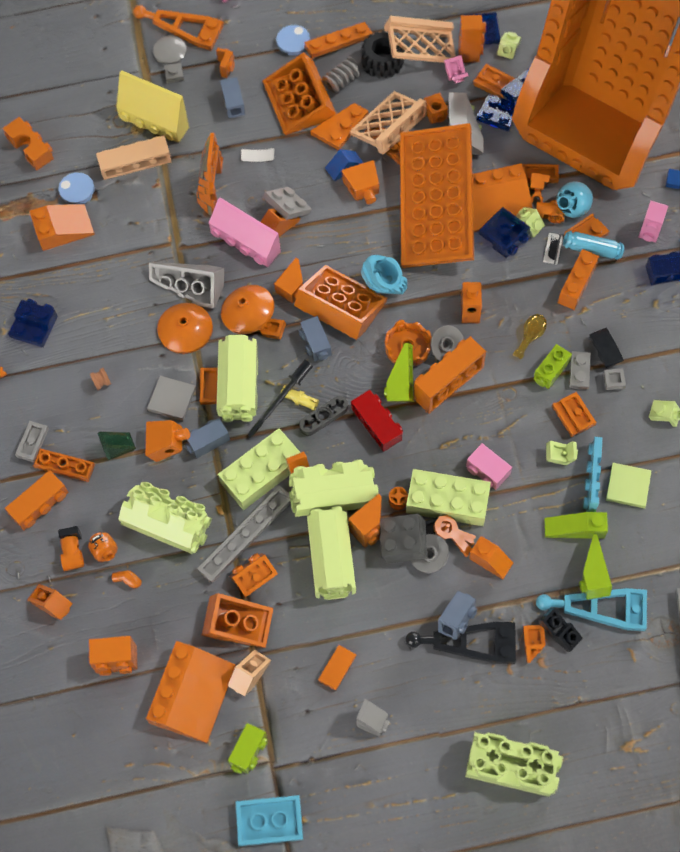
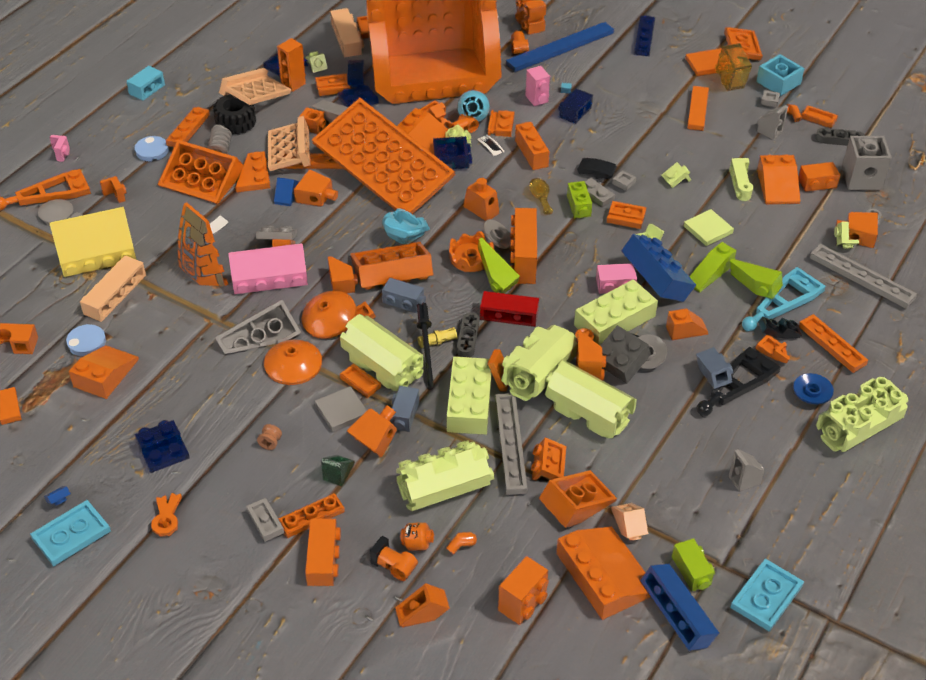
camera: 50 degrees left, 20 degrees down
sand blue brick [220,77,245,119] -> none
orange tile [318,645,357,691] -> none
orange piece [433,515,476,557] -> none
bright pink bracket [444,55,469,83] -> none
medium azure axle [563,231,624,260] -> none
medium azure wing [583,437,603,512] -> none
none -> blue brick [621,234,696,302]
none -> blue brick [640,564,719,651]
none -> blue dish [793,373,834,405]
none -> orange plate [799,314,868,373]

